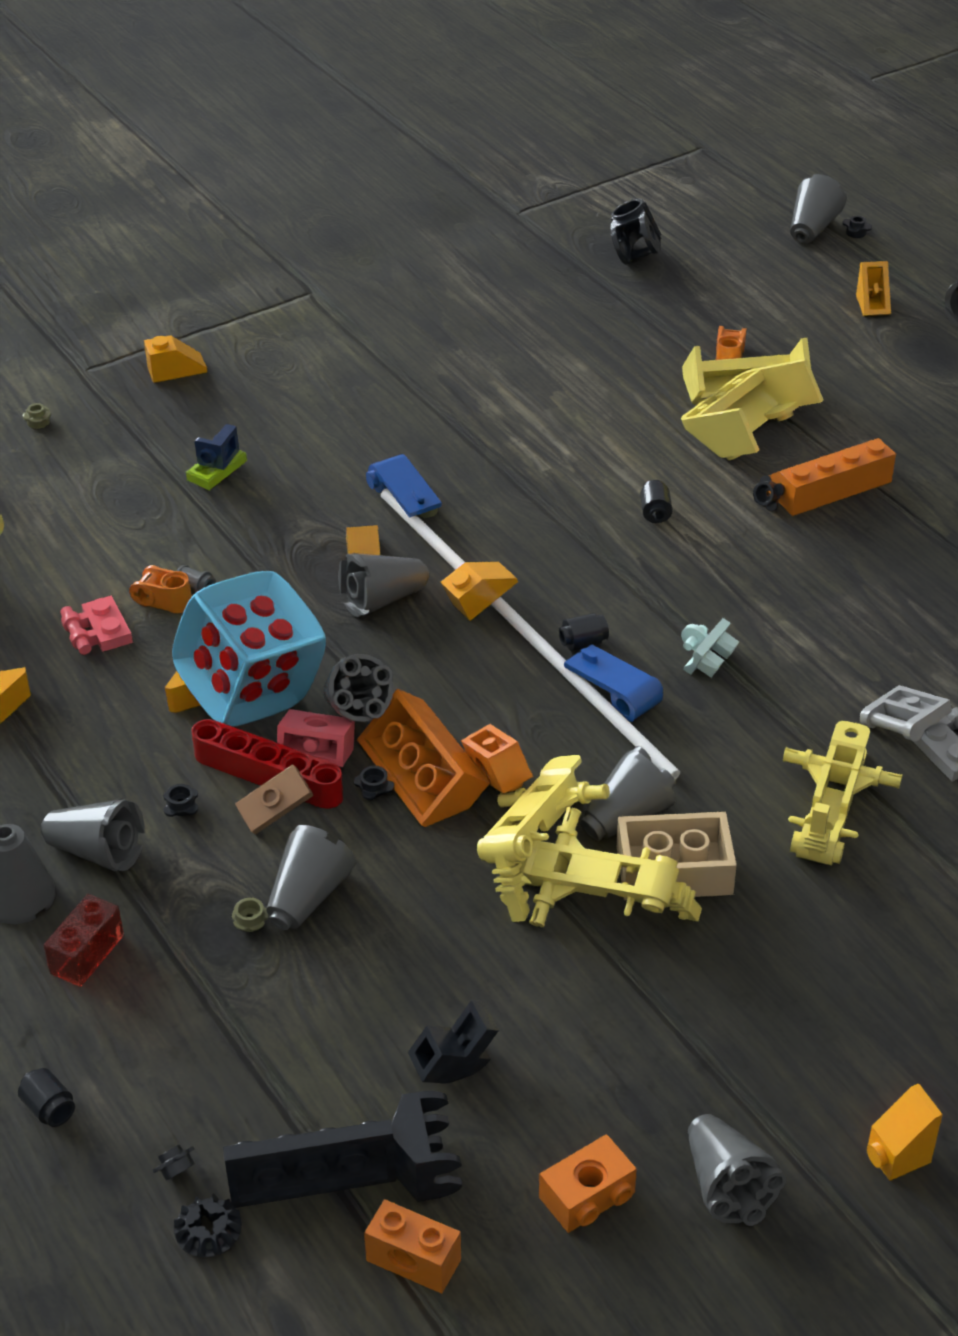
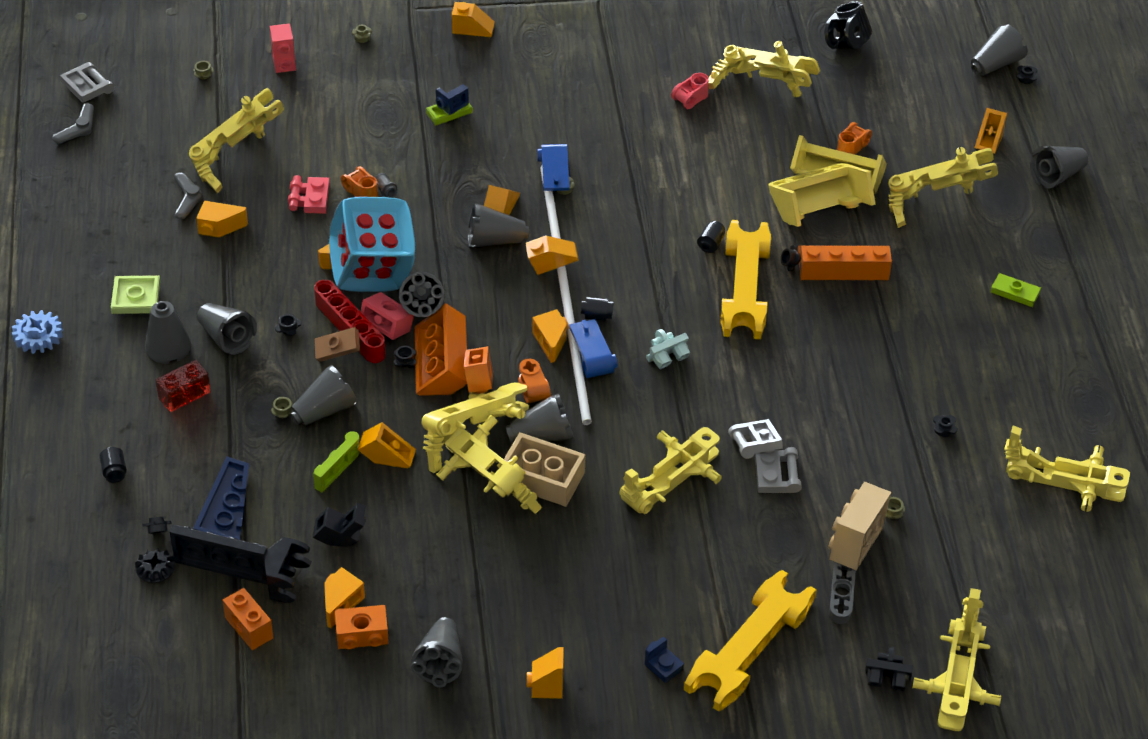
camera: 25 degrees right, 5 degrees up
none -> dark blue wing [193,456,249,540]
none -> lime plate [313,431,360,492]
none -> light orange slope [325,567,365,628]
none -> light orange slope [357,422,416,468]
none -> orange piece [518,359,551,404]
none -> light orange slope [532,309,569,363]
none -> coral piece [671,73,709,109]
none -> light yellow piece [709,41,820,98]
none -> yellow piece [720,220,771,339]
none -> light yellow piece [888,147,998,228]

